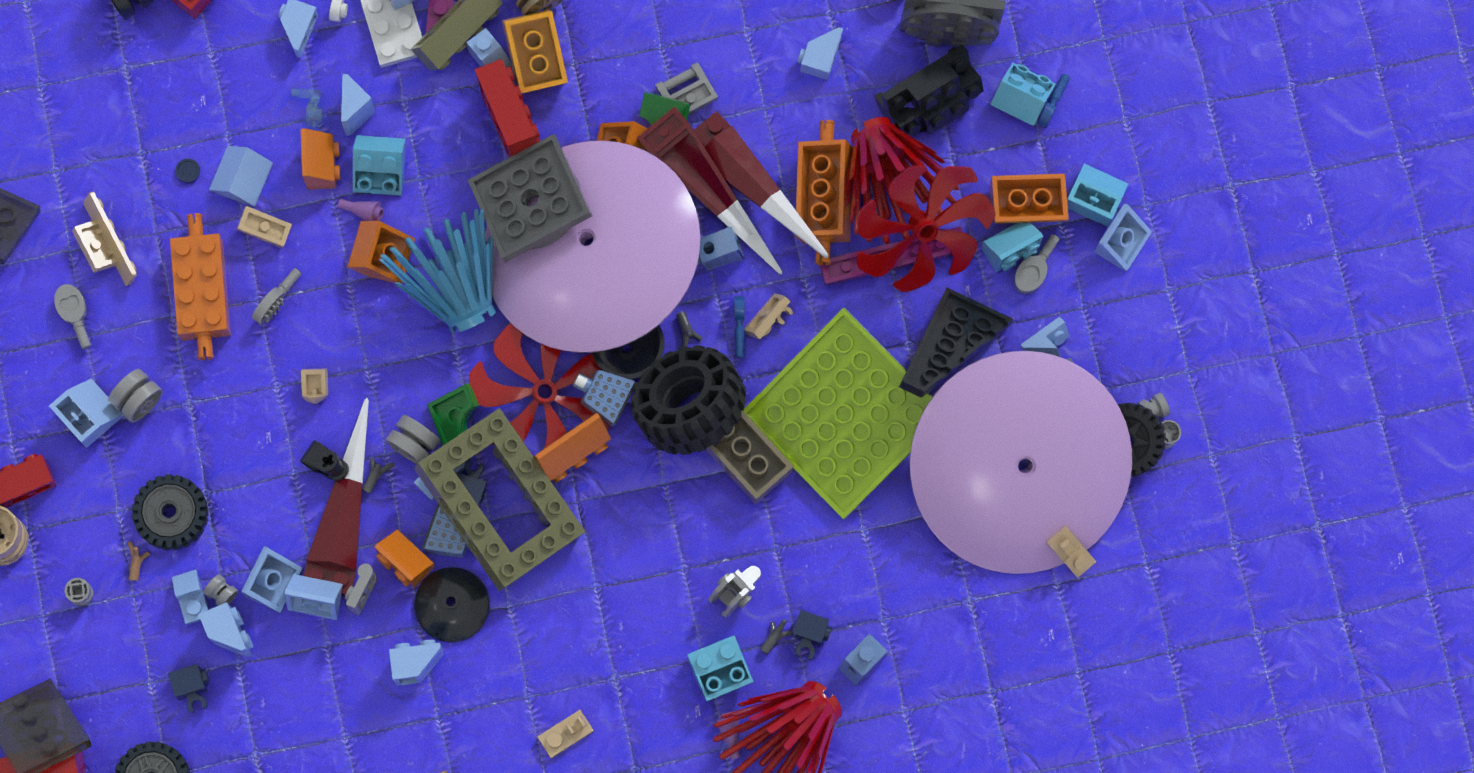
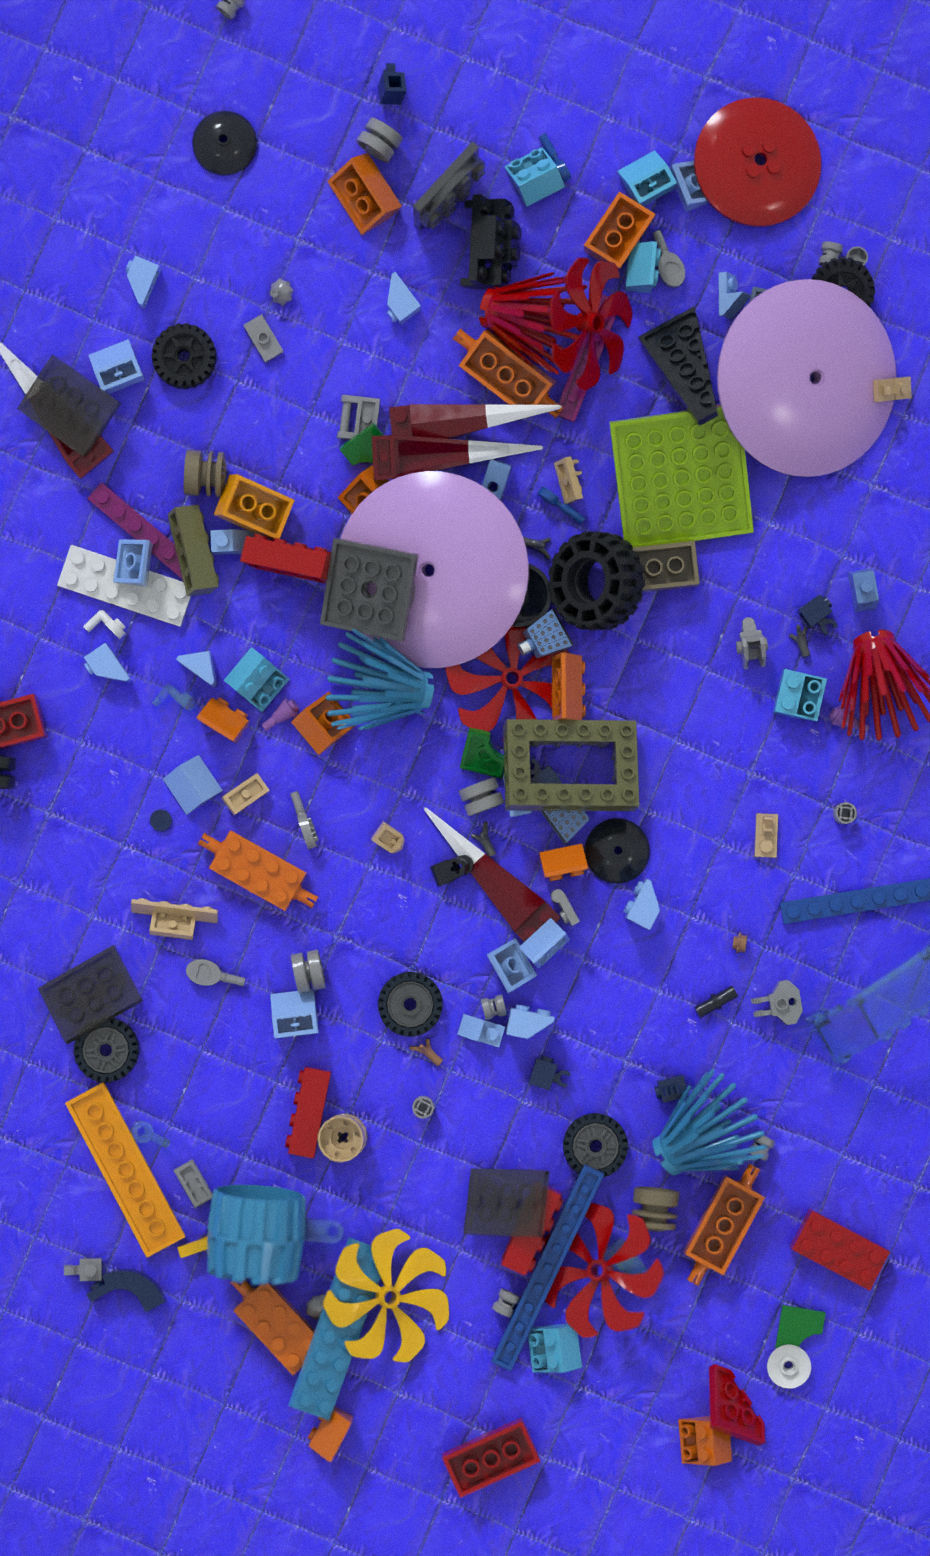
camera: 50 degrees left, 10 degrees up
none -> red dish [694,98,821,227]

